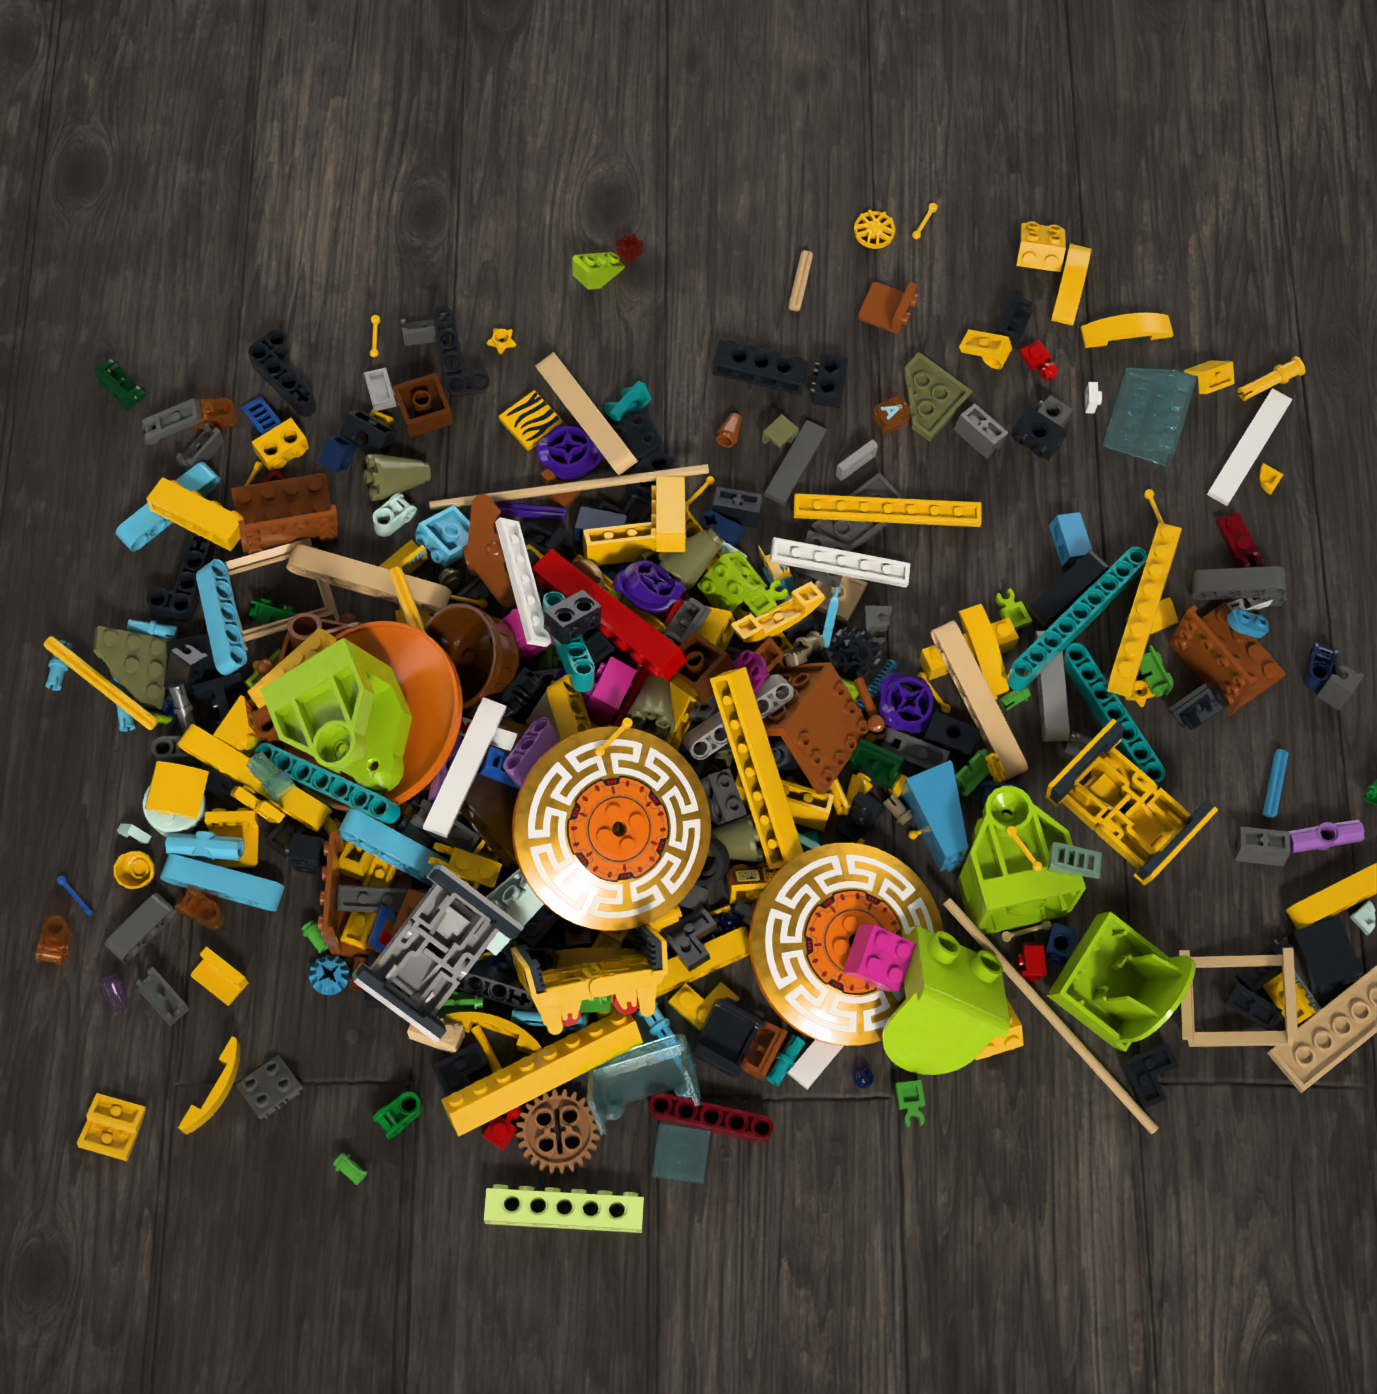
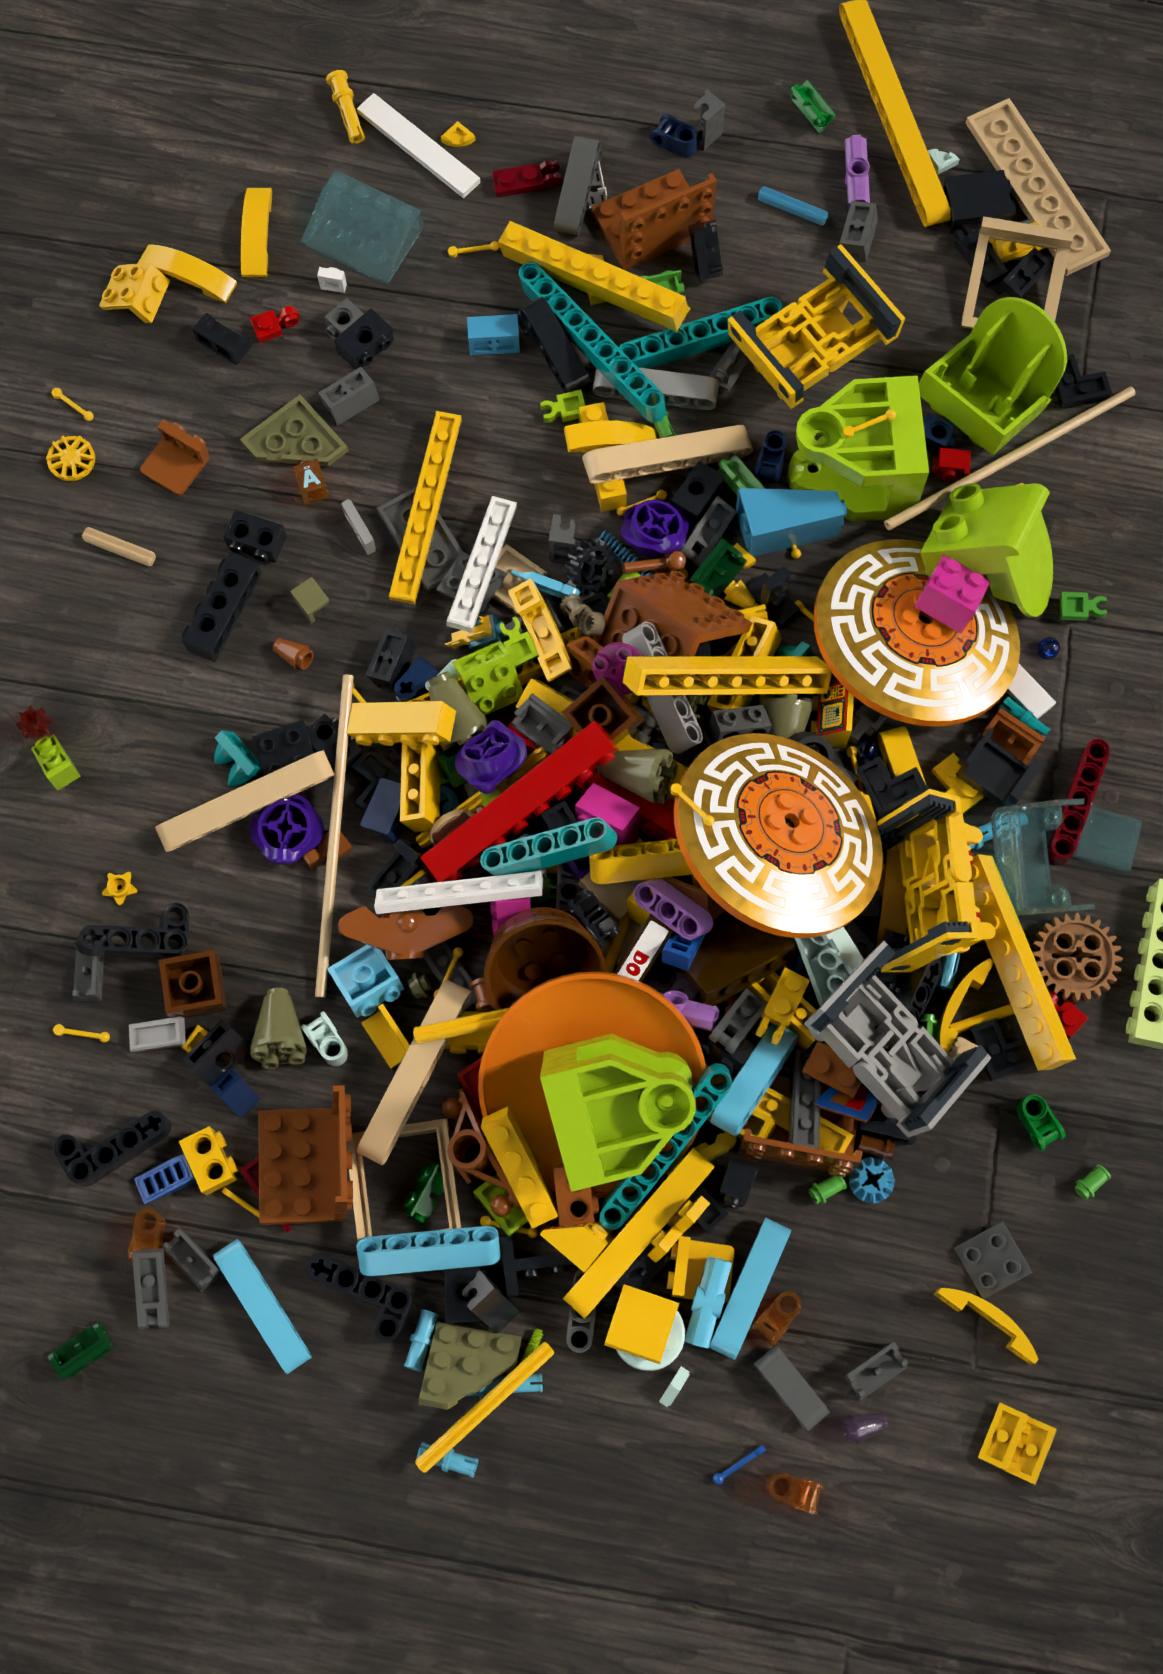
camera: 75 degrees left, 5 degrees up
yellow hair [113,851,155,889] -> none
yellow brick [146,477,245,551] -> none
clear blue hinge [162,695,177,717] -> none
dark grey pin [169,683,196,734] -> none
yellow panel [191,947,248,1006] -> none
clear light blue piece [246,752,296,803] -> none
white tile [423,697,506,838] -> none
dark purple axle [497,501,566,521] -> none
yellow tile [499,390,564,451] -> none
black brick [544,590,602,645] -> none
dark grey tile [764,420,827,506] -> none
dark tan pin [883,793,913,826] -> none
yellow plate [959,329,1012,369] -> none
yellow piece [985,753,1007,783] -> none
sand green slope [1048,842,1102,879] -> none
yellow panel [1184,361,1234,394] -> none
dark azure plate [1227,608,1269,639] -> none

